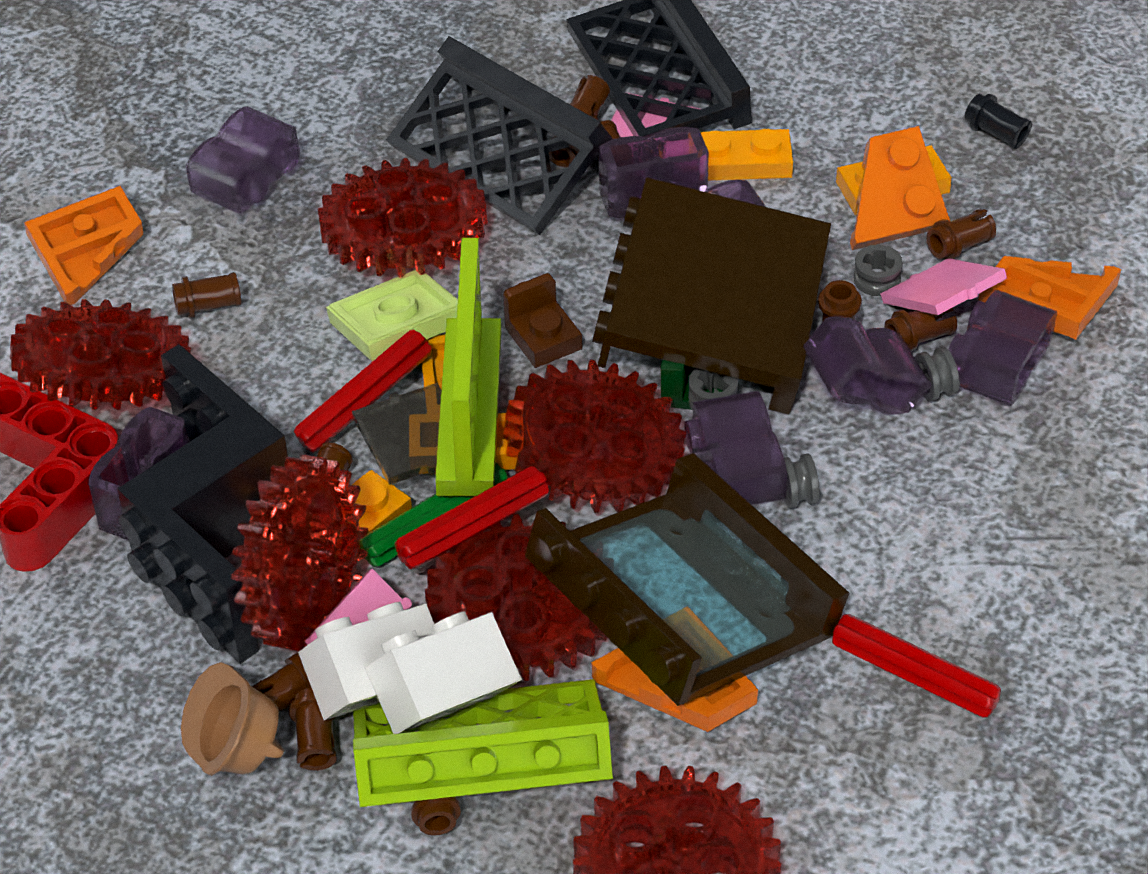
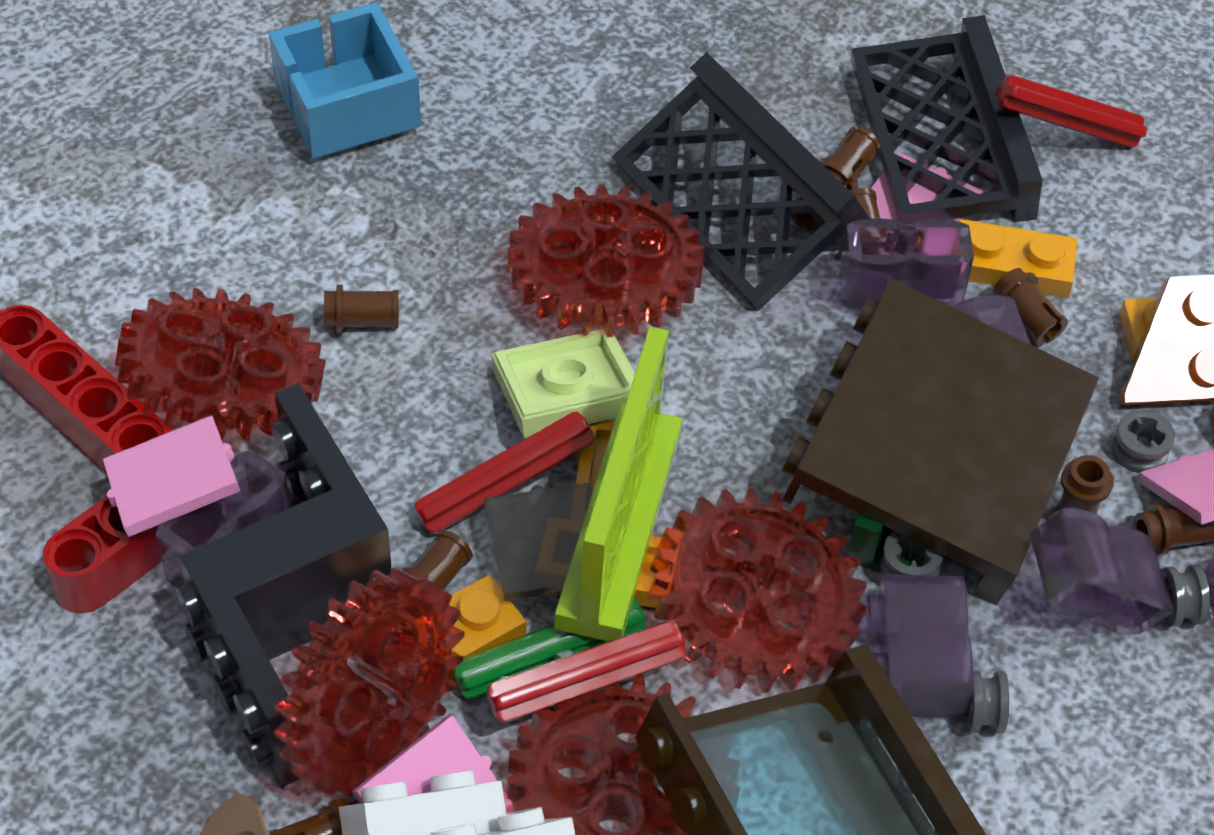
camera: 10 degrees right, 5 degrees up
orange wing [24,186,143,307] -> none
clear purple brick [186,106,300,213] -> none
reddish brown bracket [503,273,583,368] -> none
none -> bright pink piece [103,415,241,537]
none -> dark azure piece [268,2,421,159]
none -> reddish brown pin [993,268,1068,346]
none -> red axle [995,75,1147,148]

